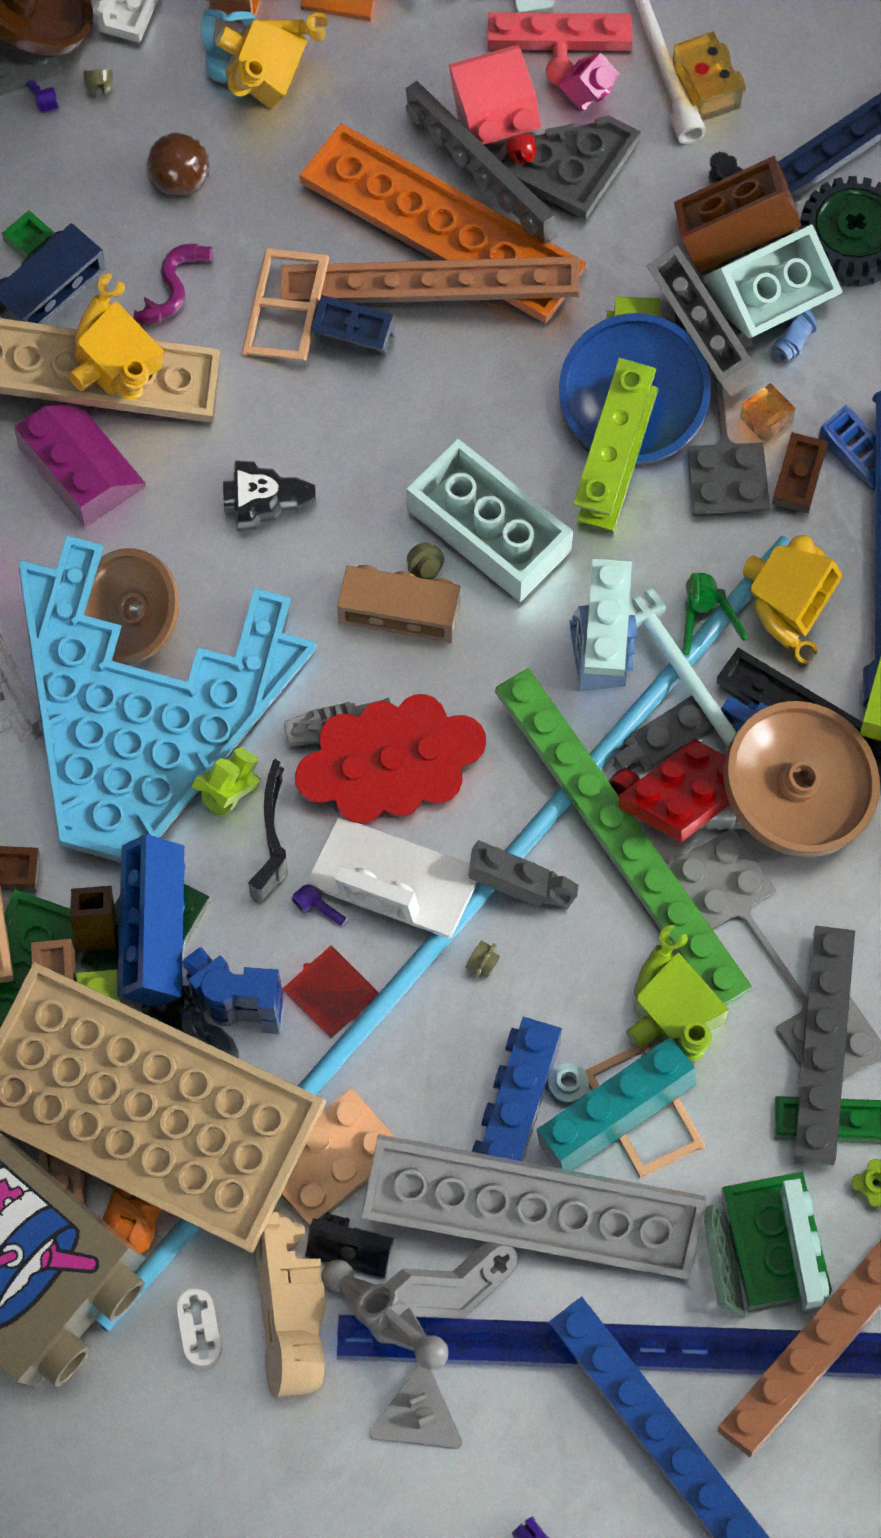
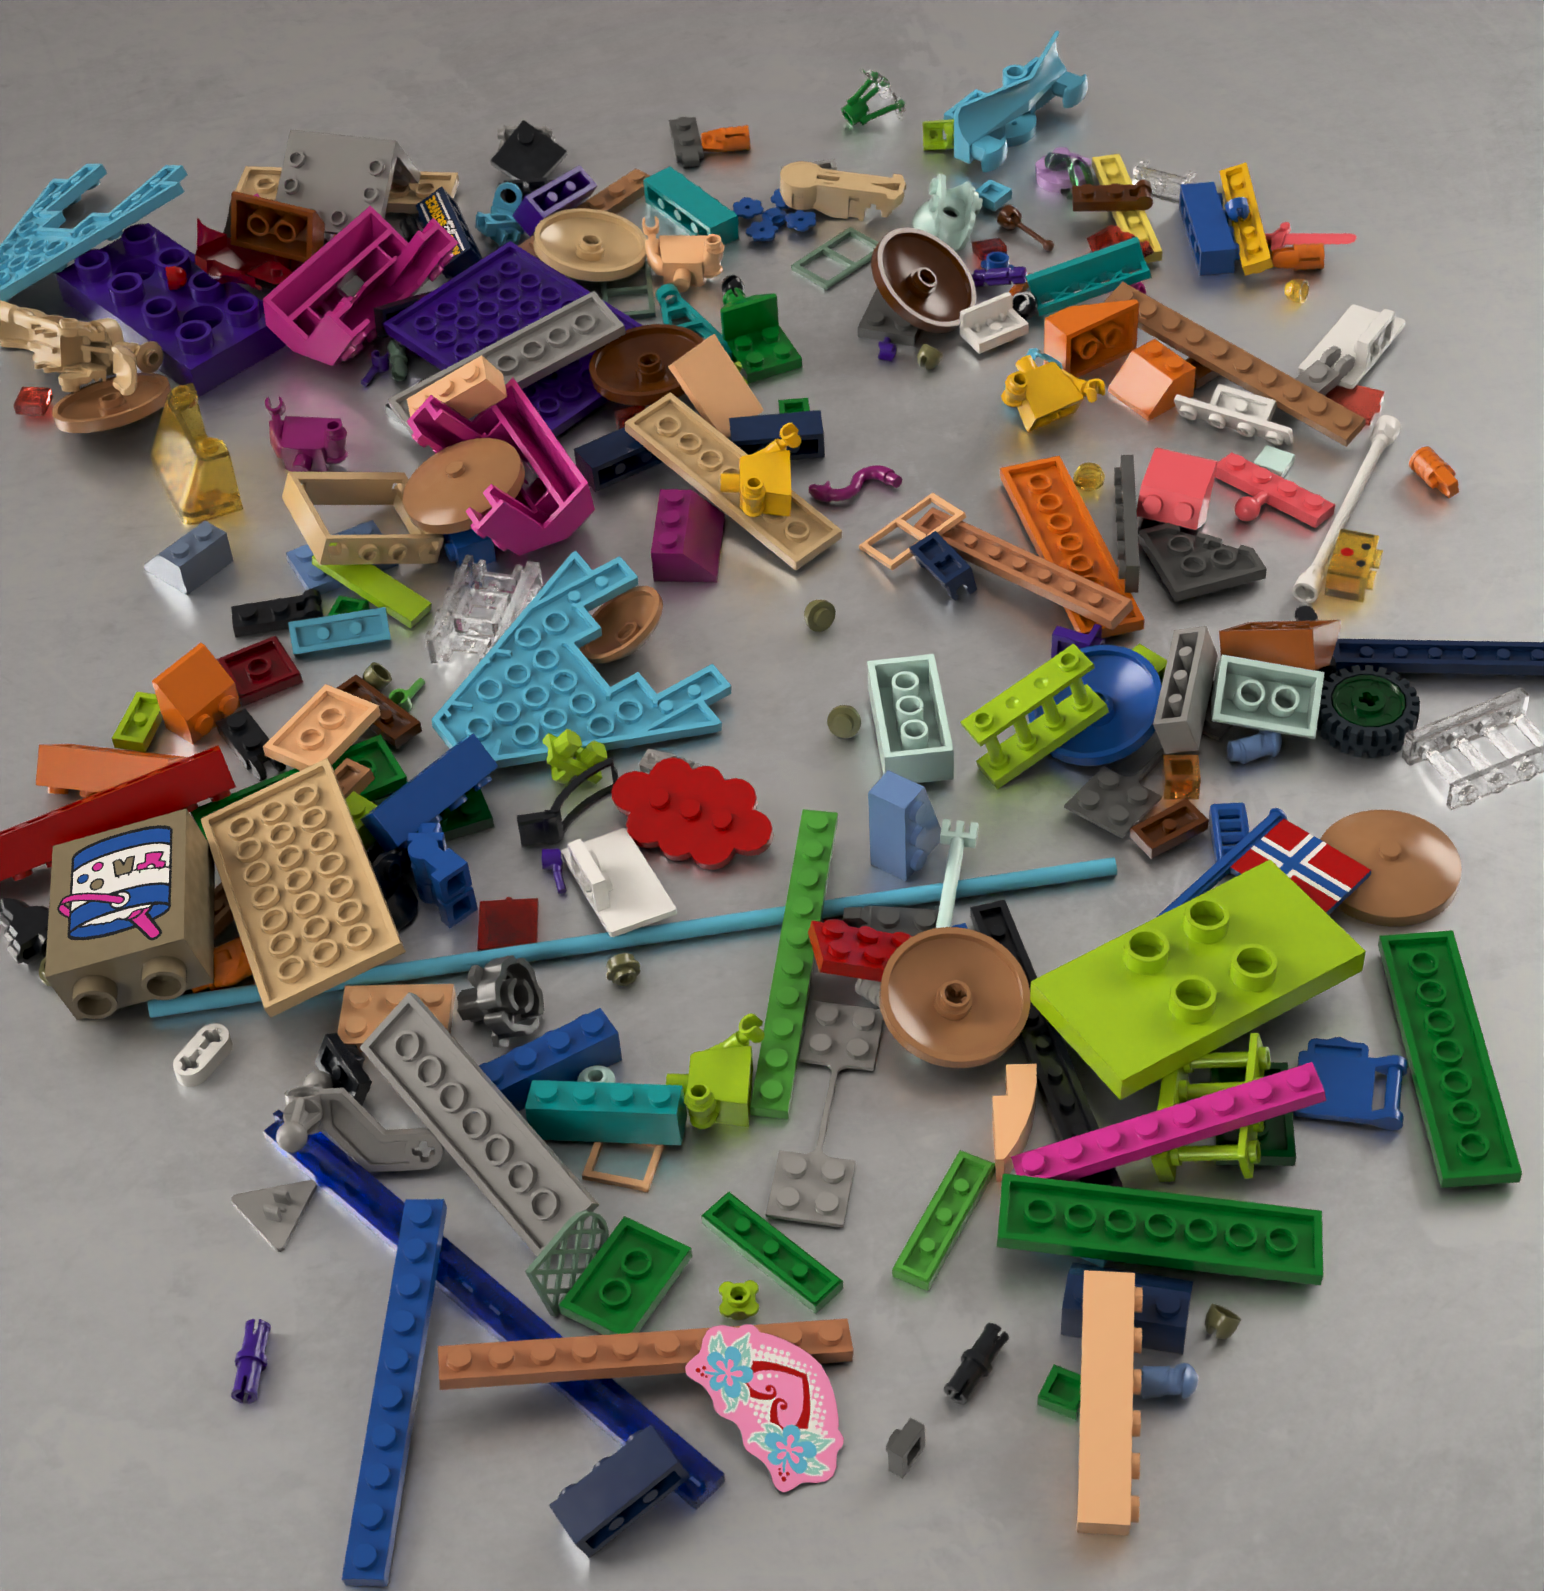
camera: 45 degrees right, 20 degrees down
dark brown brick [70,886,117,952] -> none
reddish brown hair [147,133,210,196] -> none
black rock [223,461,316,532] -> none
tan piece [255,1211,326,1397] -> none
medium nougat brick [337,565,461,643] -> none
dark grey hinge [468,840,579,910] -> none
red hinge [505,134,536,165] -> none
dark pink brick [558,53,619,111] -> none
light aqua plate [584,558,632,676] -> none
green plant [683,573,748,655] -> none
yellow torso [743,535,843,666] -> none
light aqua plate [780,1179,829,1313] -> none
dark grey plate [793,925,855,1165] -> none
none -> dark grey piece [457,955,544,1048]
none -> olive plate [804,600,836,632]
none -> dark purple bracket [1051,624,1105,658]
none -> clear yellow plate [1073,462,1105,491]

